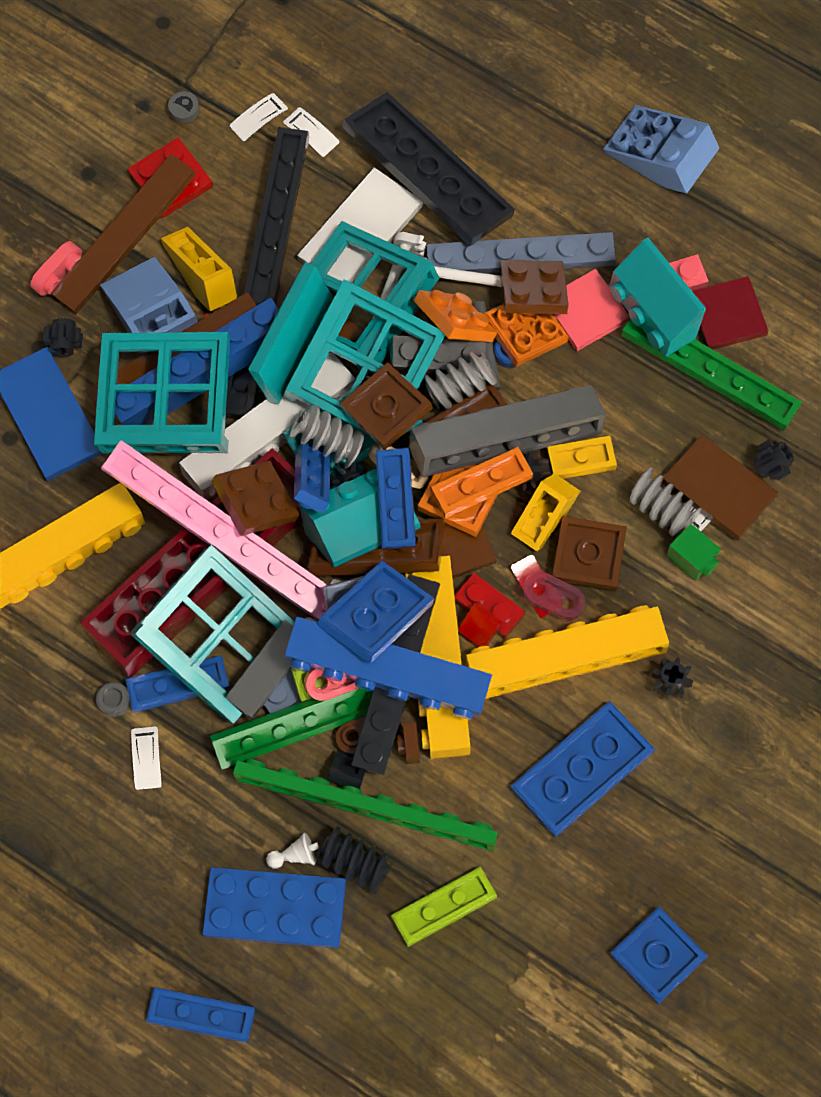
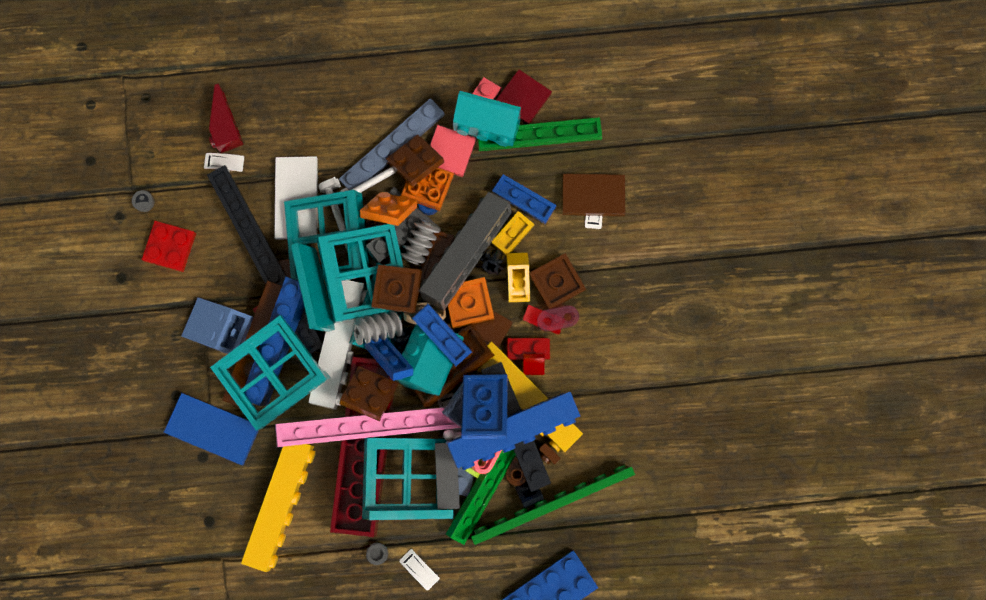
camera: 40 degrees left, 10 degrees up
coral plate [30,241,82,296] -> none
black gear [43,318,83,357] -> none
reddish brown tile [51,153,196,314] -> none
blue tile [125,655,230,713] -> none
yellow slope [161,227,237,311] -> none
white sticker [230,93,288,141] -> none
white piece [266,832,320,869] -> none
black piece [316,826,392,894] -> none
black plate [342,92,515,246] -> none
lime tile [391,866,497,947] -> none
orange plate [431,447,533,518] -> none
yellow brick [466,605,669,699] -> none
blue tile [510,701,655,838] -> none
medium blue slope [603,105,719,194] -> none
blue tile [610,906,708,1005] -> none
light grey piece [630,467,702,537] -> none
black gear [652,657,693,700] -> none
green brick [667,523,721,581] -> none
black gear [753,439,794,480] -> none
none -> dark red slope [209,83,244,153]
none -> blue plate [492,174,556,225]

